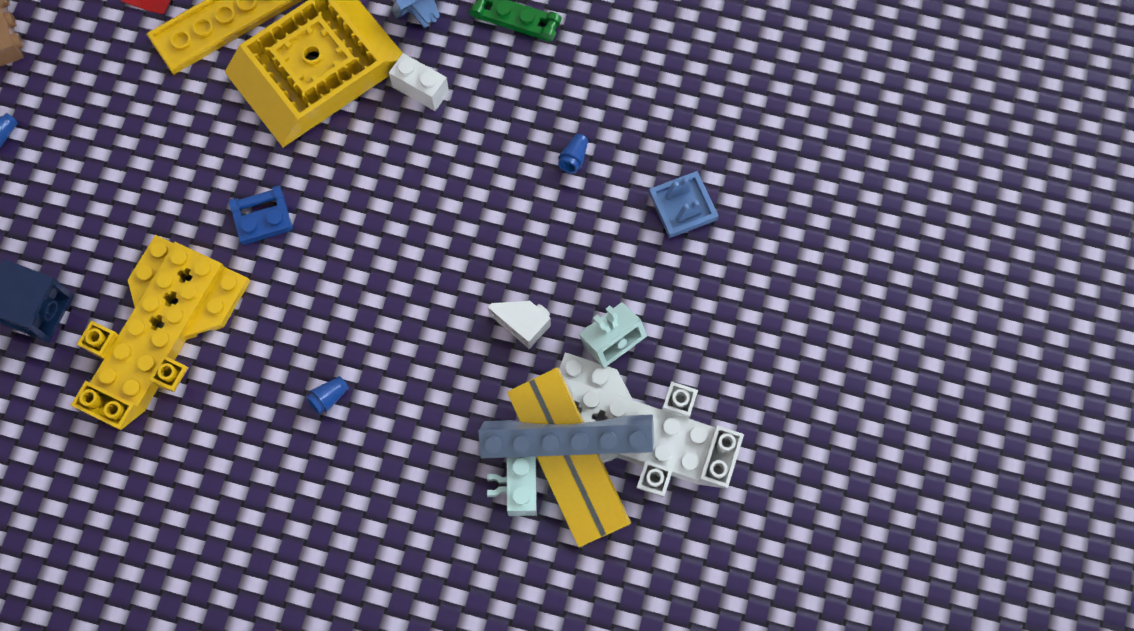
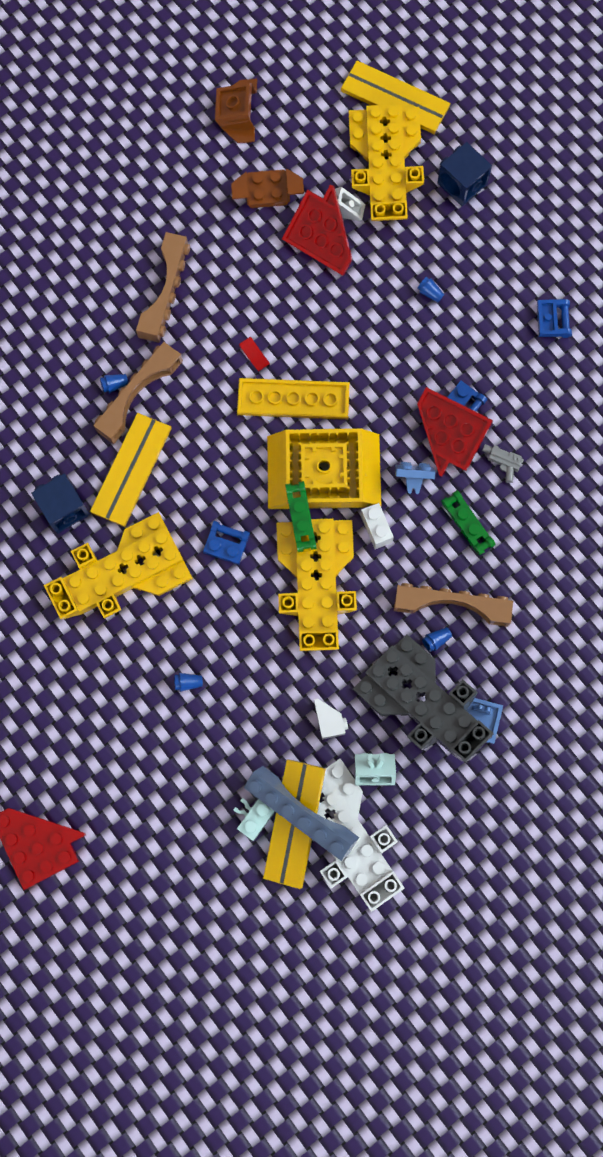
camera: 40 degrees right, 5 degrees up
none -> yellow tile [90,413,172,527]
none -> medium nougat arch [94,342,183,444]
none -> yellow piece [277,519,357,651]
none -> green plate [285,481,317,552]
none -> dark grey piece [353,634,494,763]
none -> medium nougat arch [394,583,513,627]

